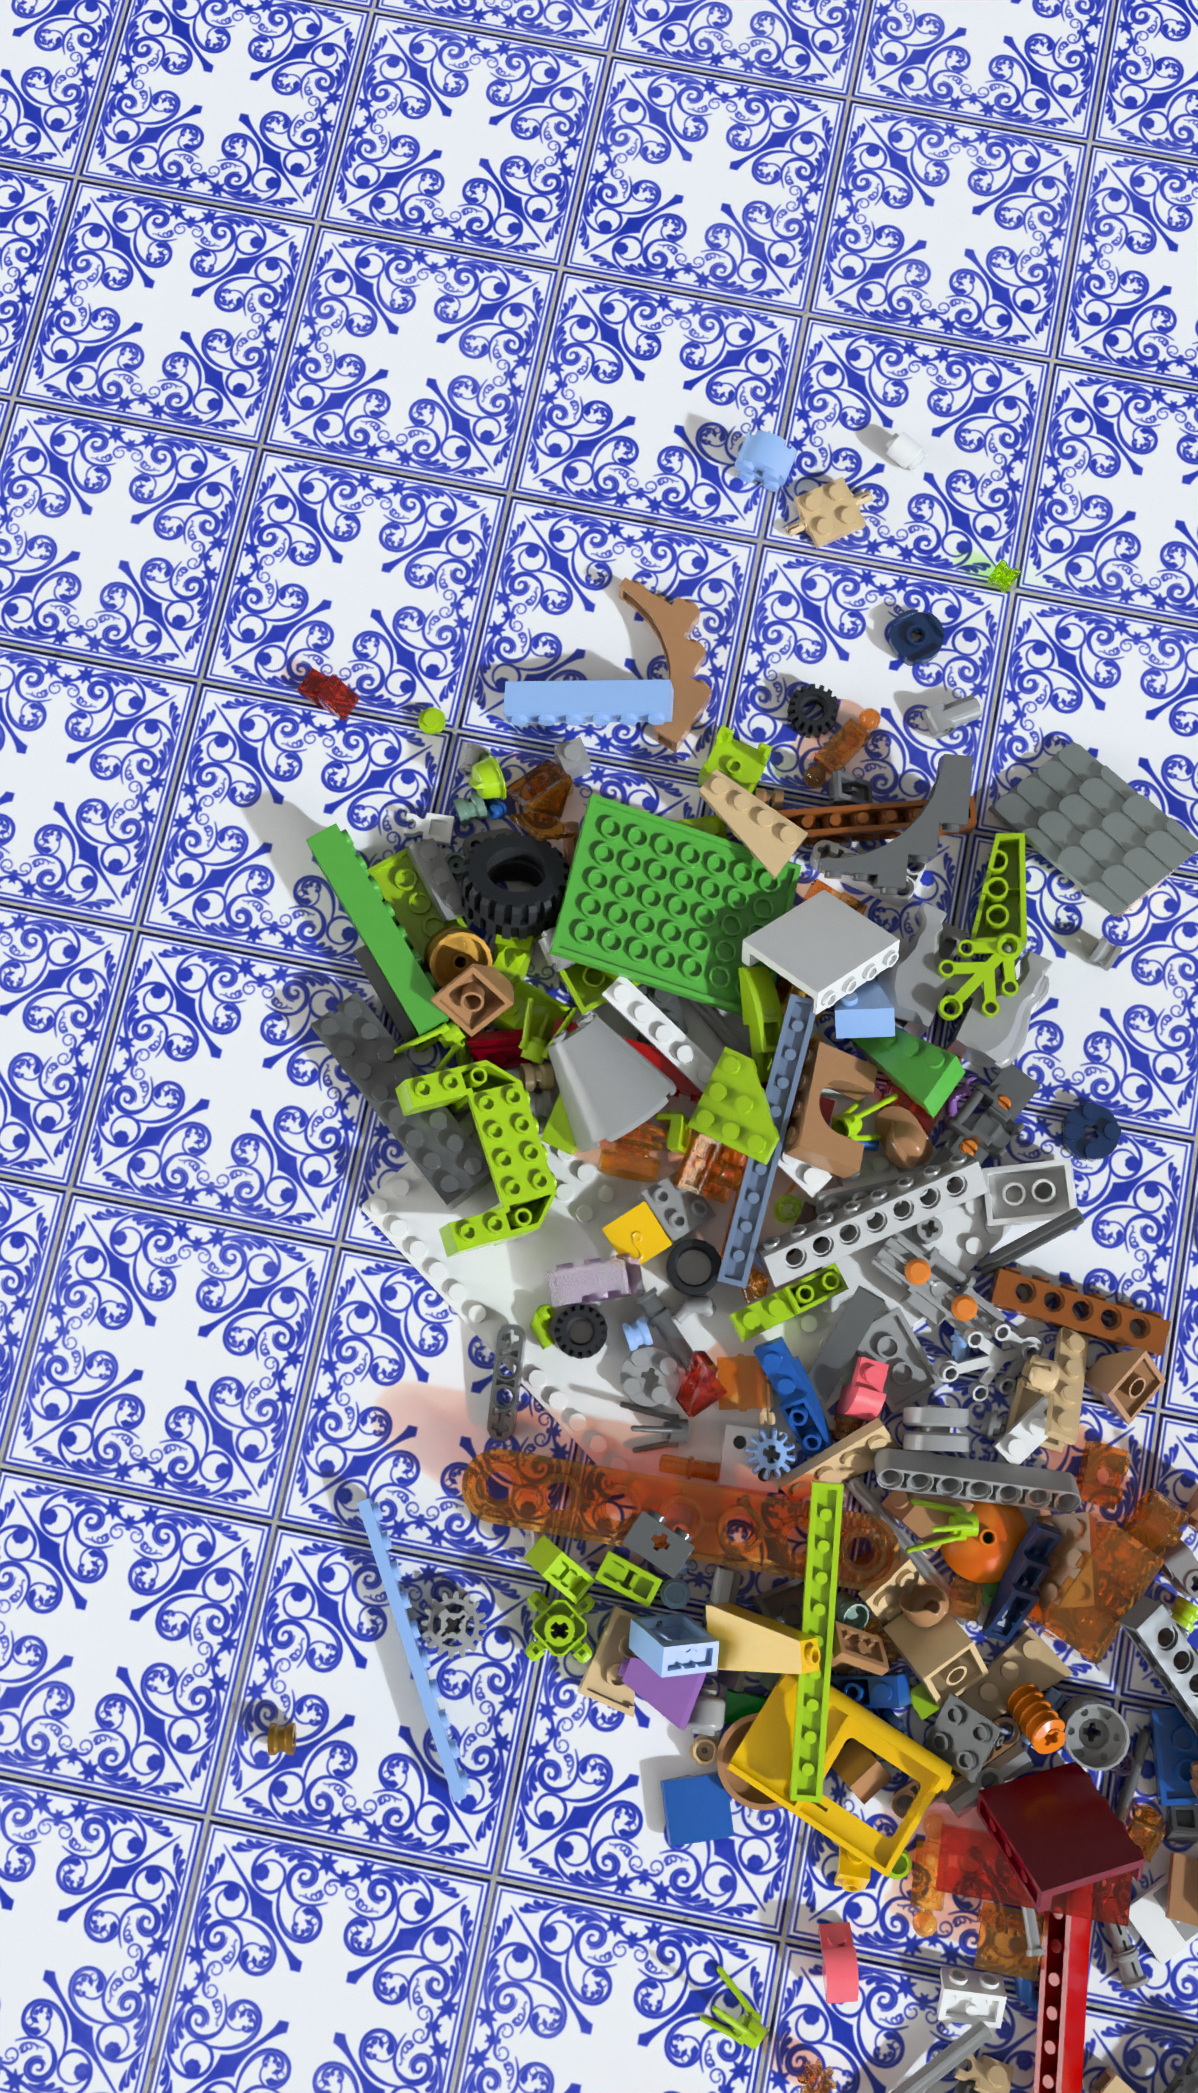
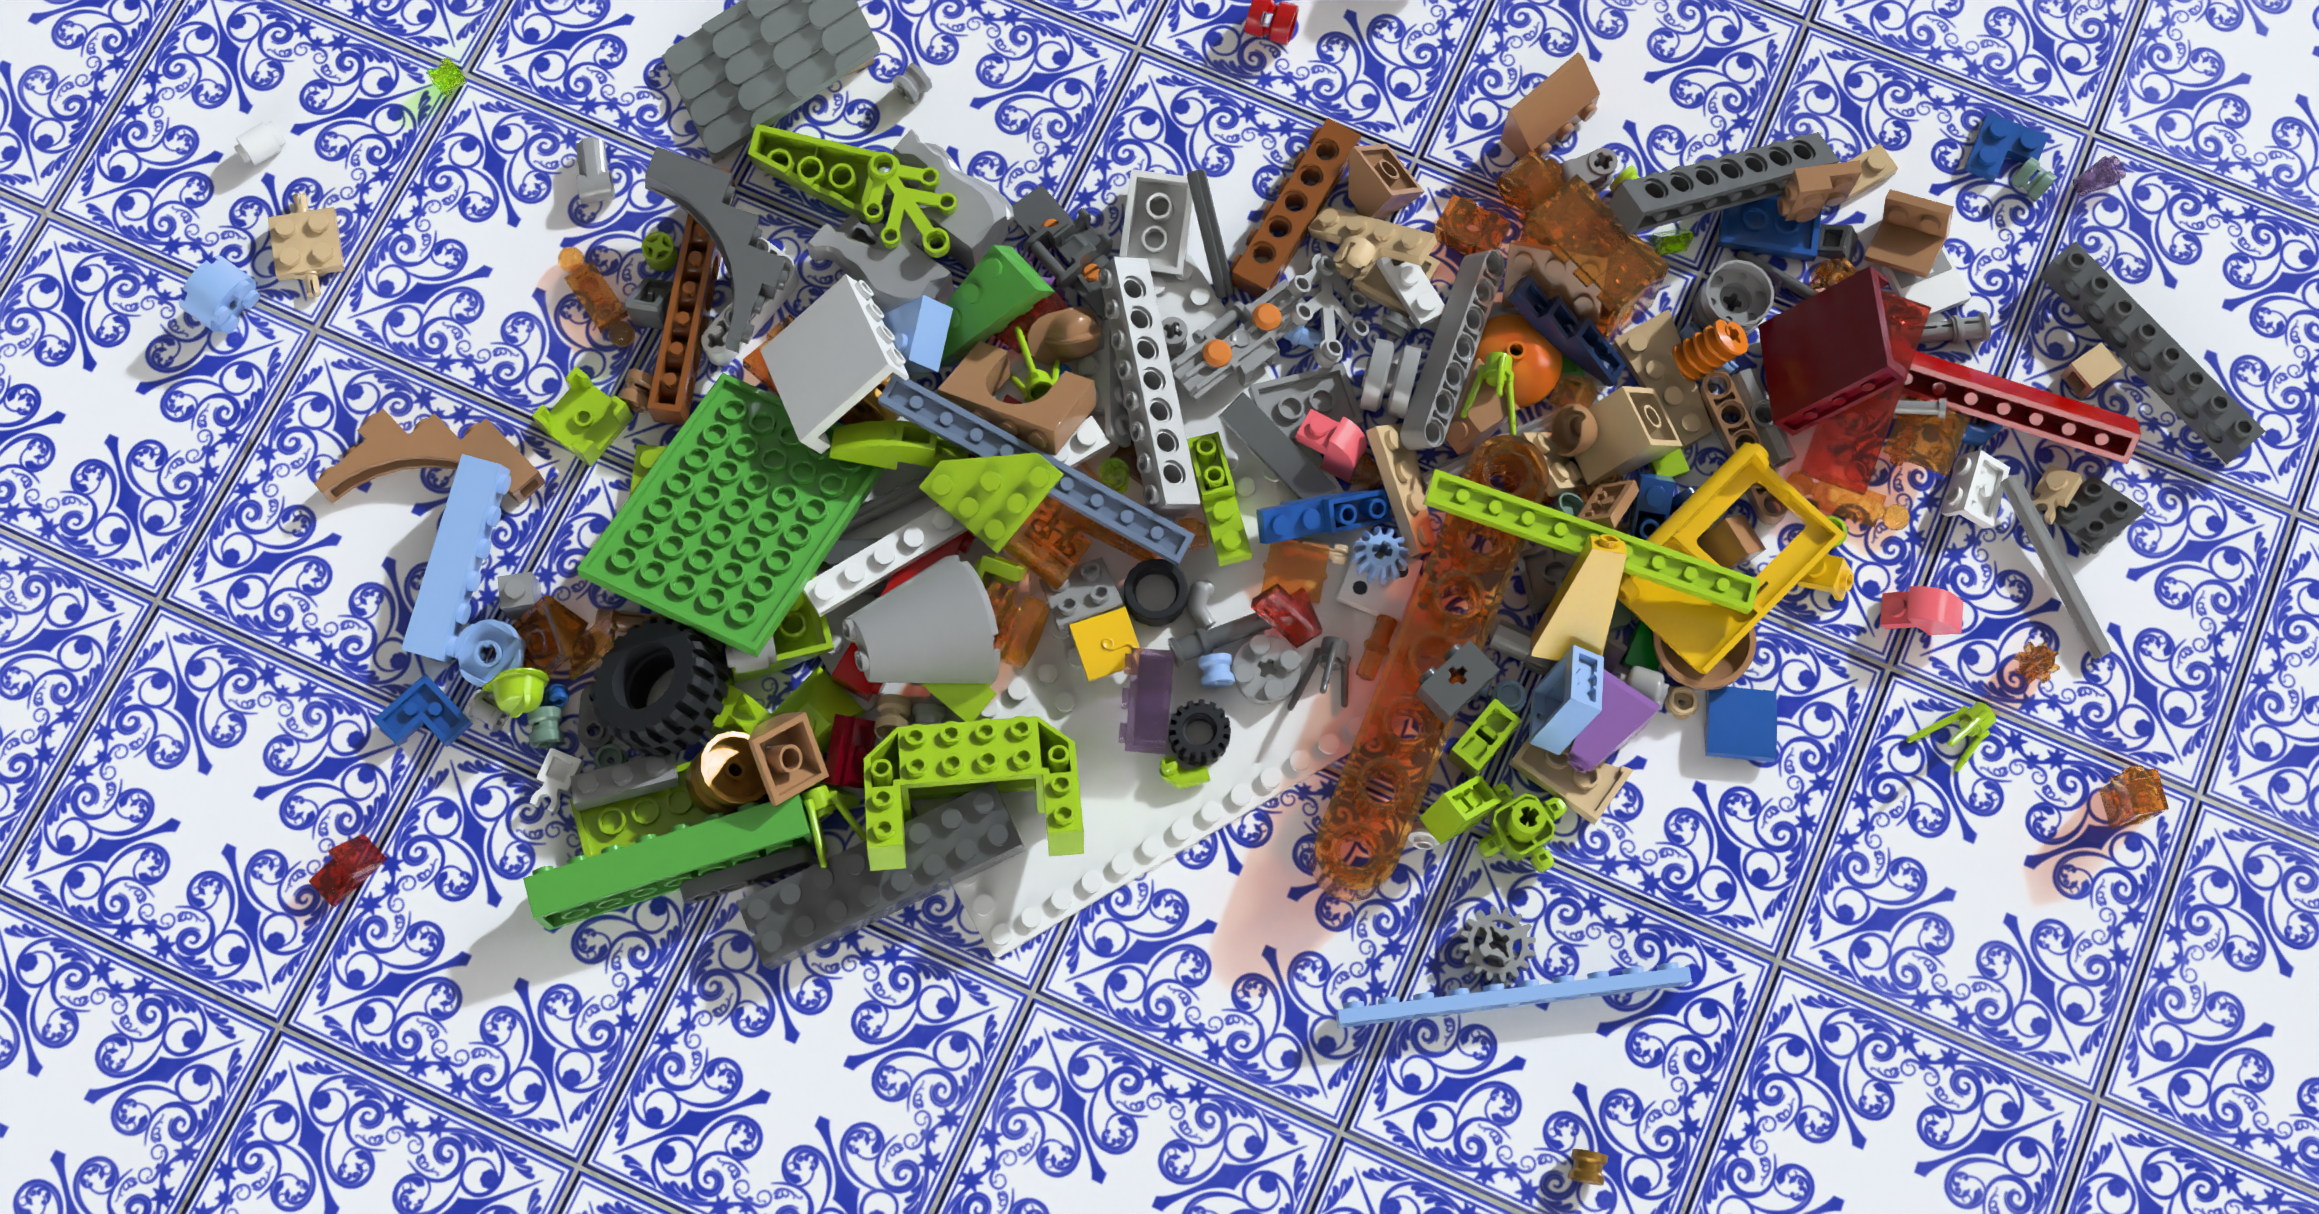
camera: 75 degrees left, 5 degrees down
lime plate [418,707,446,735] -> none
dark grey beam [487,1324,526,1441] -> none
lime plant [519,997,578,1064] -> none
tan wing [698,769,808,880] -> none
black tyre [787,684,839,738] -> none
dark blue plate [888,609,944,666] -> none
dark grey hinge [923,1692,1004,1783] -> none
dark blue plate [1061,1103,1121,1161] -> none
none -> blue plate [373,673,473,747]
none -> light blue plate [454,619,526,687]
none -> lime wheel [641,231,678,272]
none -> clear neon green slope [1651,229,1694,256]

